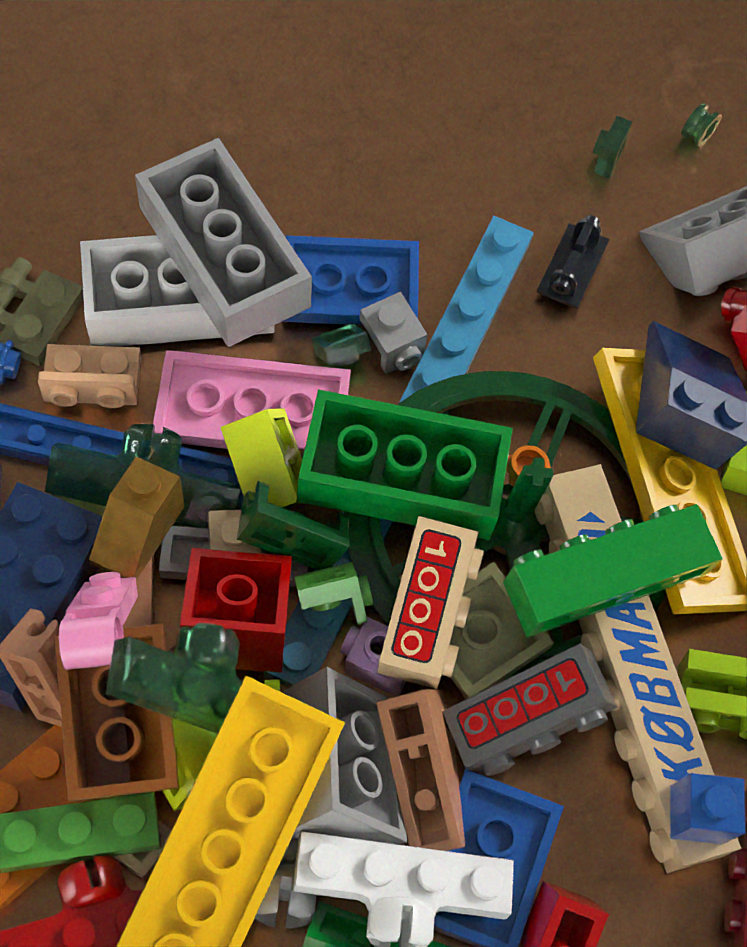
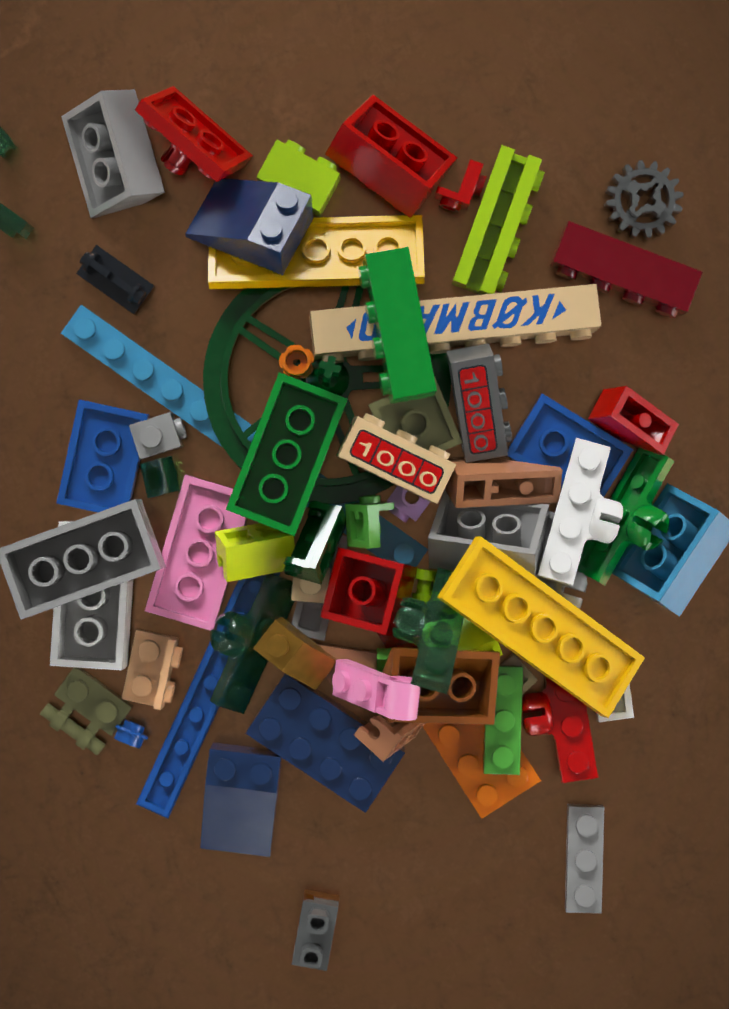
camera: 75 degrees left, 25 degrees up
blue brick [670,773,745,844] -> none

